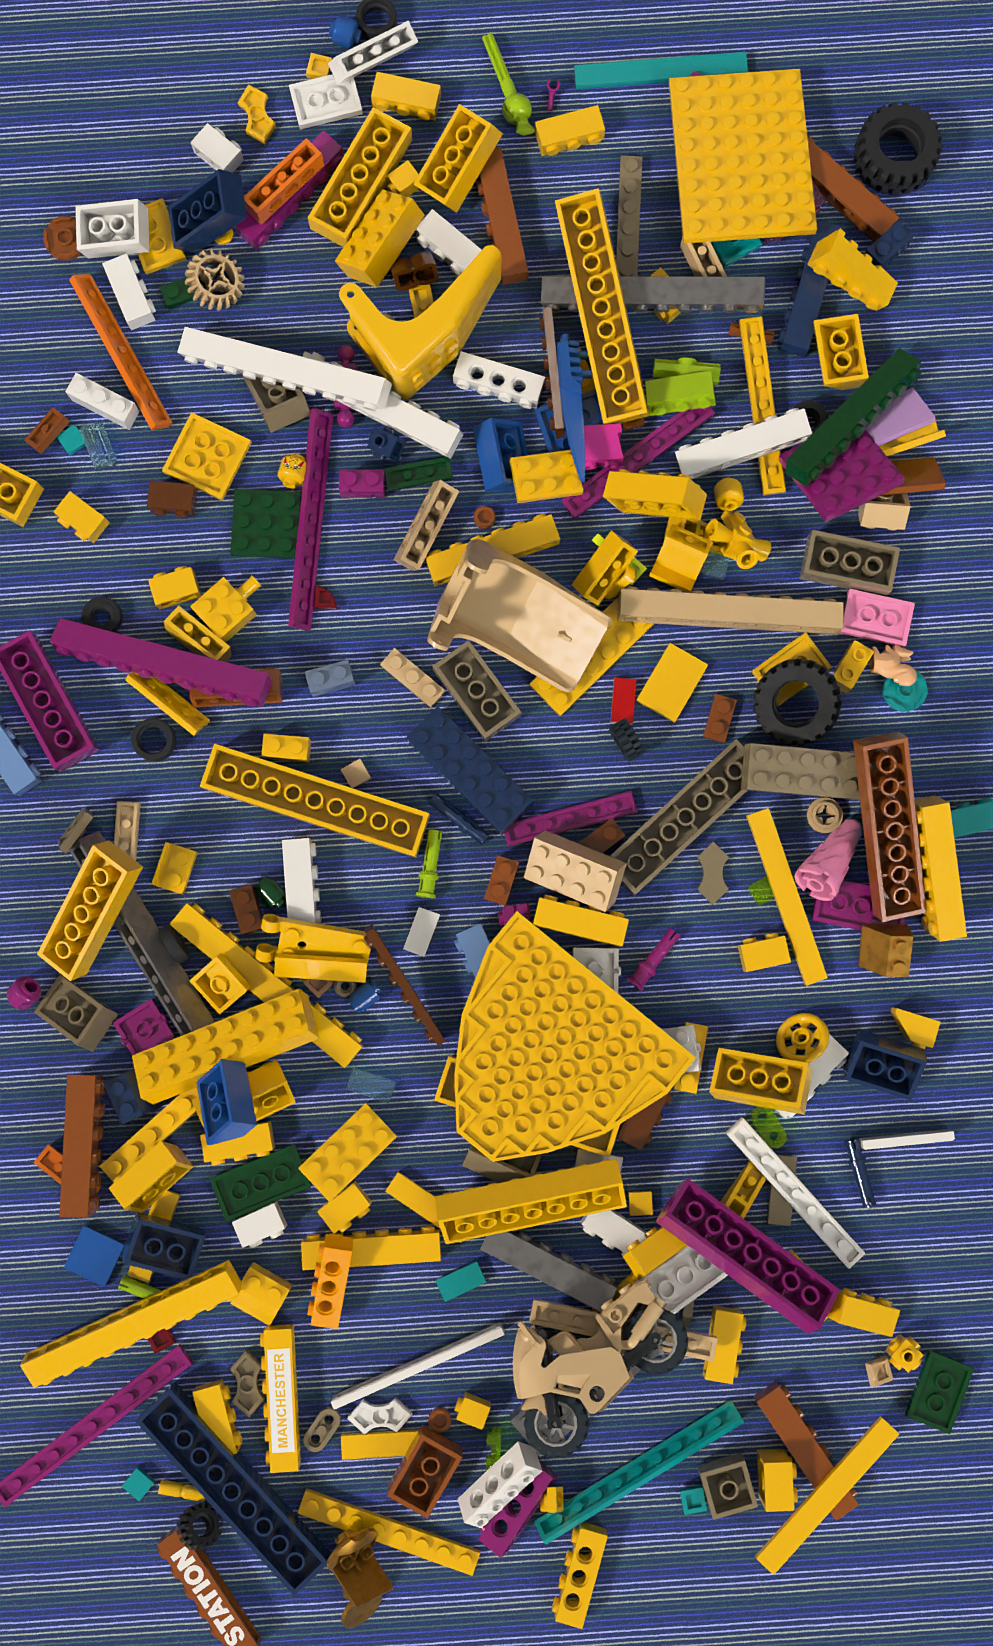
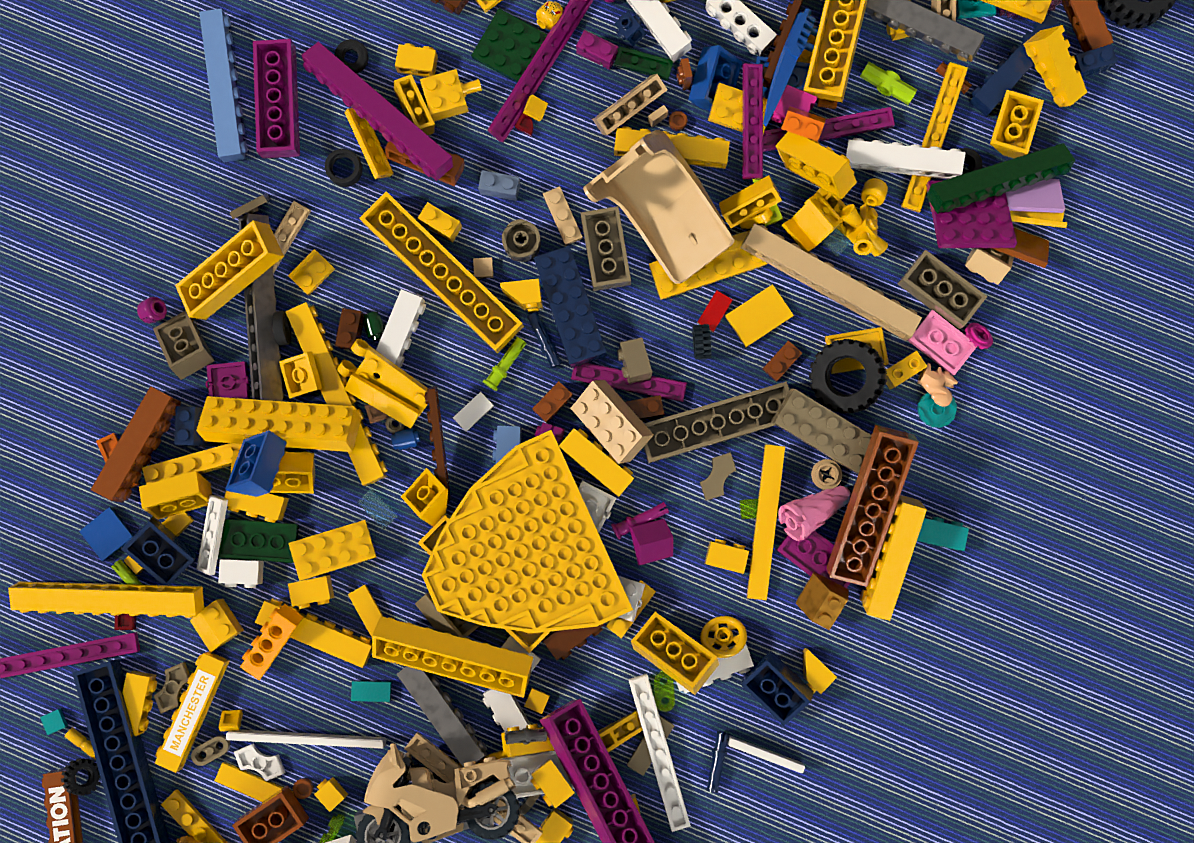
camera: 30 degrees right, 0 degrees up
lime brick [645,370,716,416] -> none
none -> white tile [197,495,228,575]
none -> yellow tile [218,710,243,731]
none -> yellow slope [401,468,448,527]
none -> yellow slope [500,279,543,312]
none -> dark tan brick [502,219,541,262]
none -> dark grey pin [505,728,547,745]
none -> yellow tile [523,94,548,121]
none -> yellow brick [530,759,575,808]
none -> dark tan brick [617,338,652,384]
none -> magenta slope [629,519,673,565]
none -> tan tile [648,105,668,127]
none -> dark orange plate [676,58,692,91]
none -> magenta tile [743,63,763,180]
none -> orange brick [781,106,826,141]
none -> dark pink gear [965,323,993,349]

